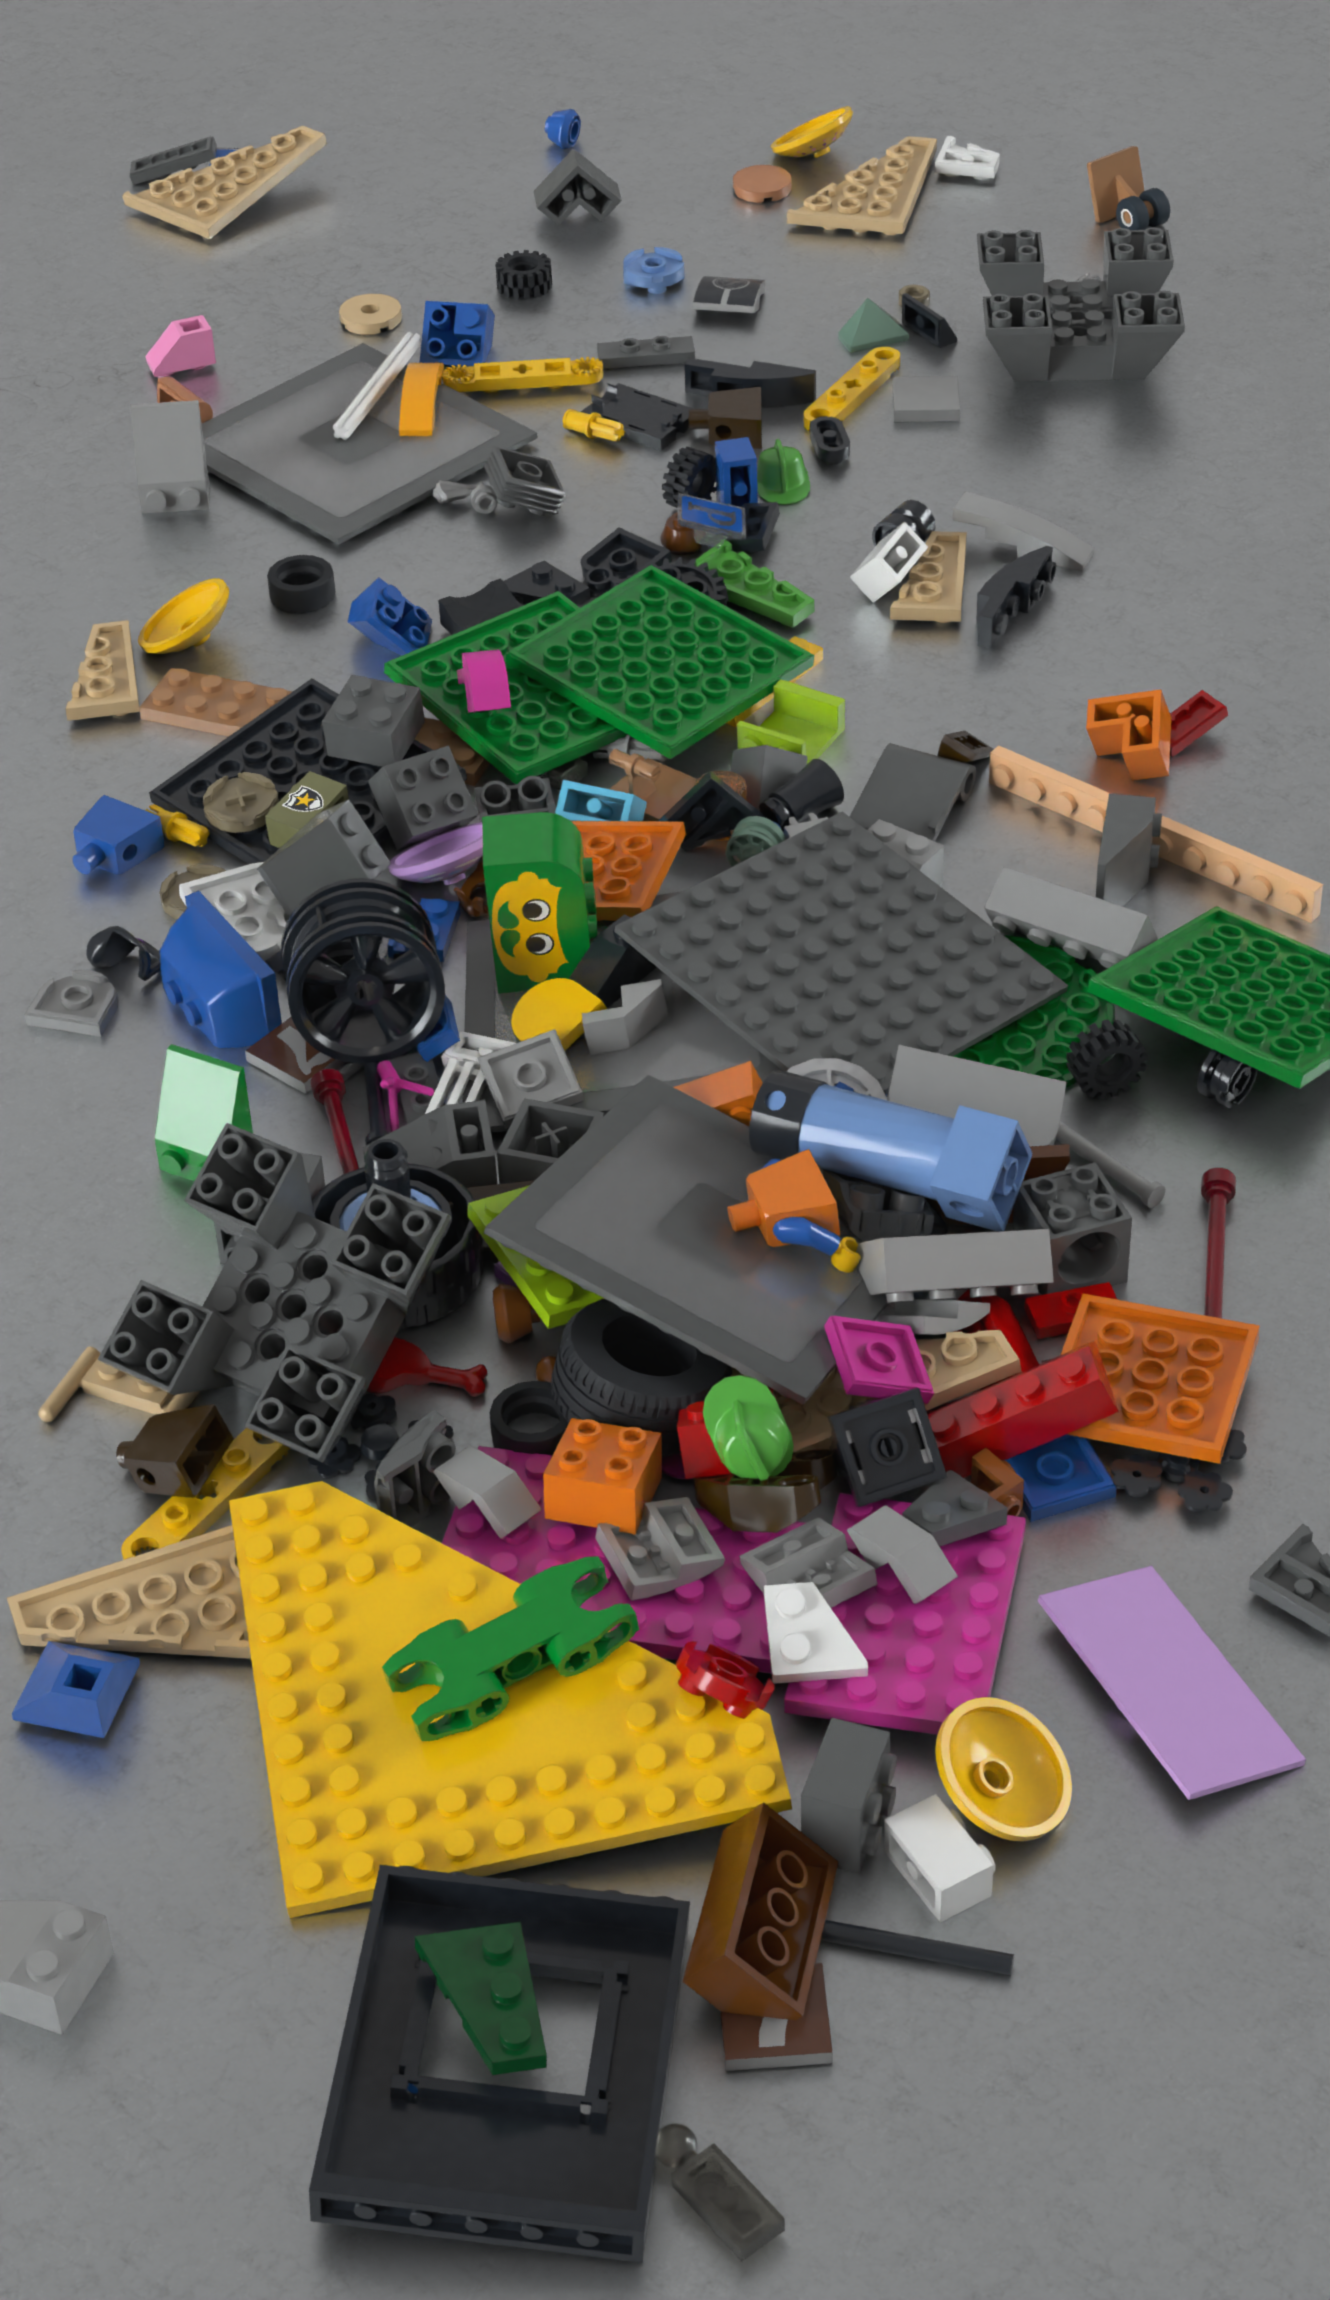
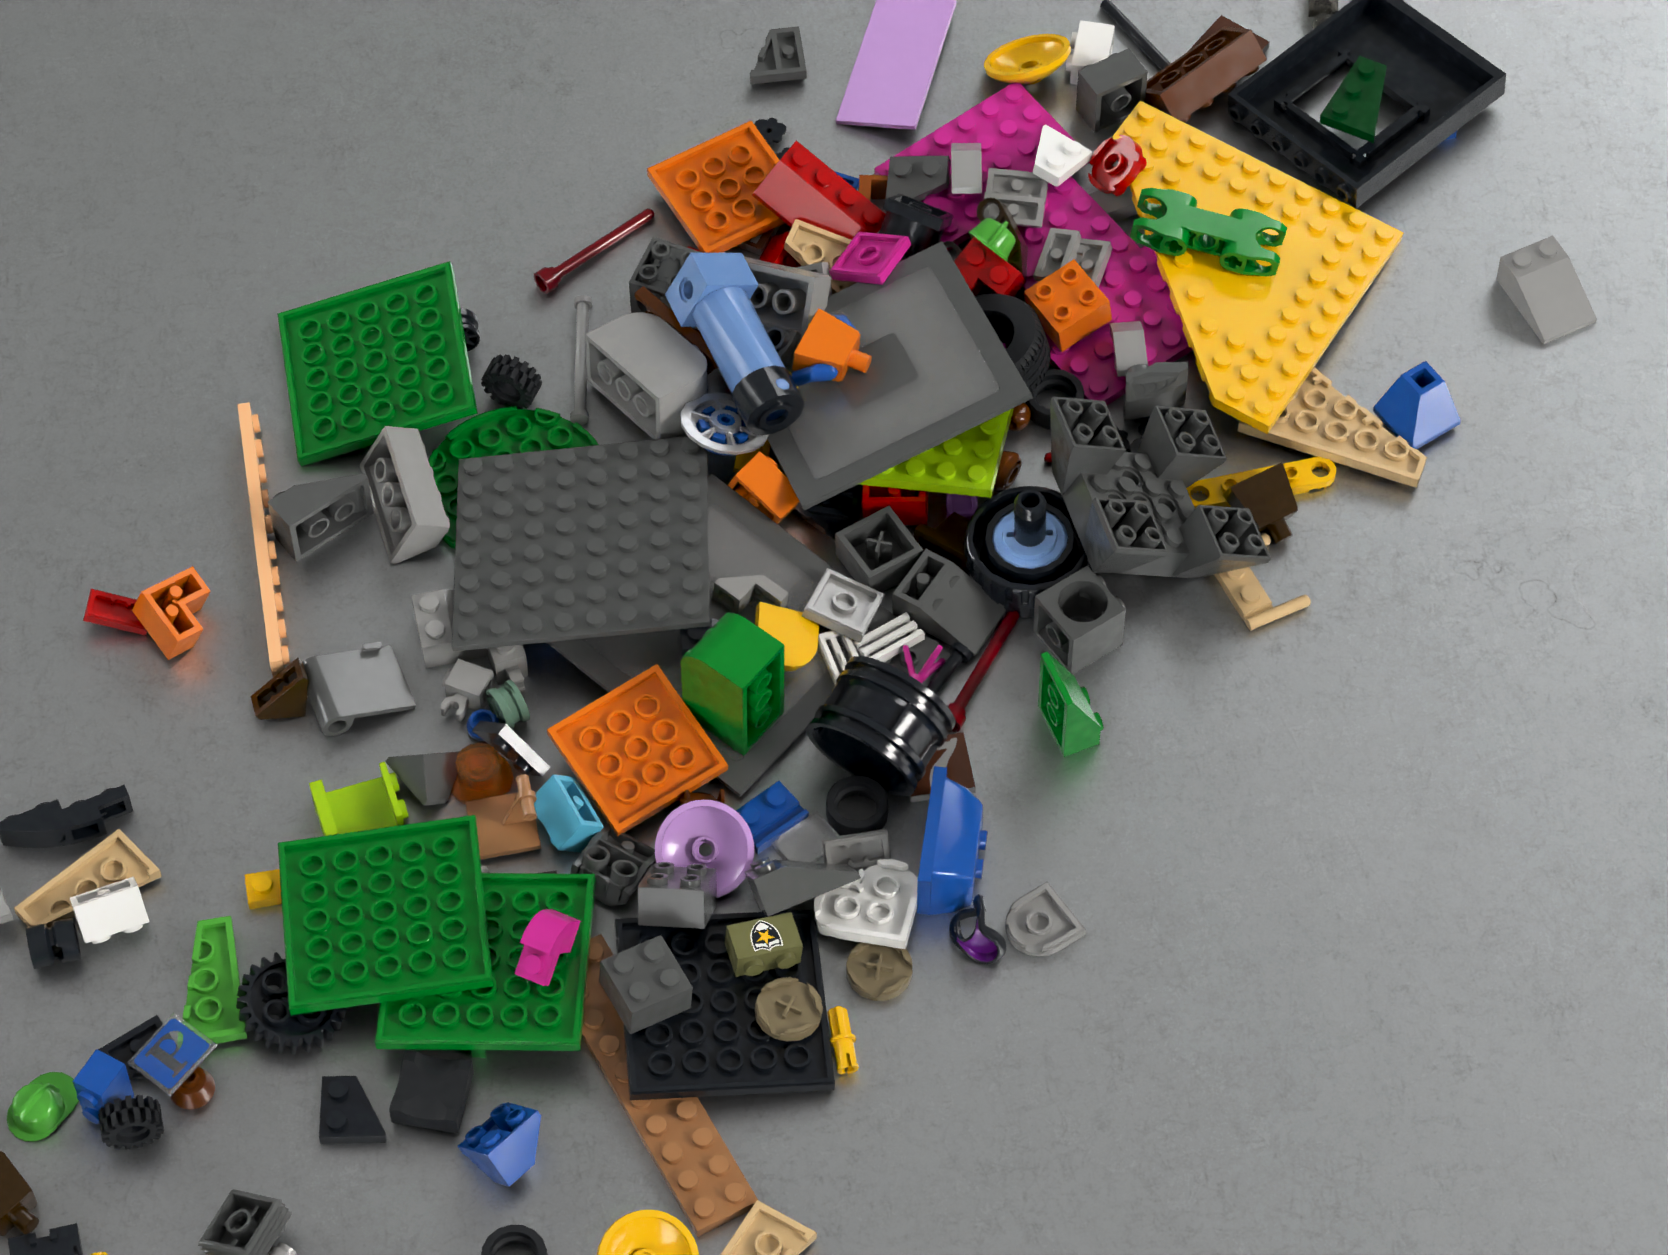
camera: 140 degrees left, 15 degrees up
blue torso [72,795,165,875] -> none
black plate [580,527,672,597] -> none
black plant [759,759,844,833] -> none

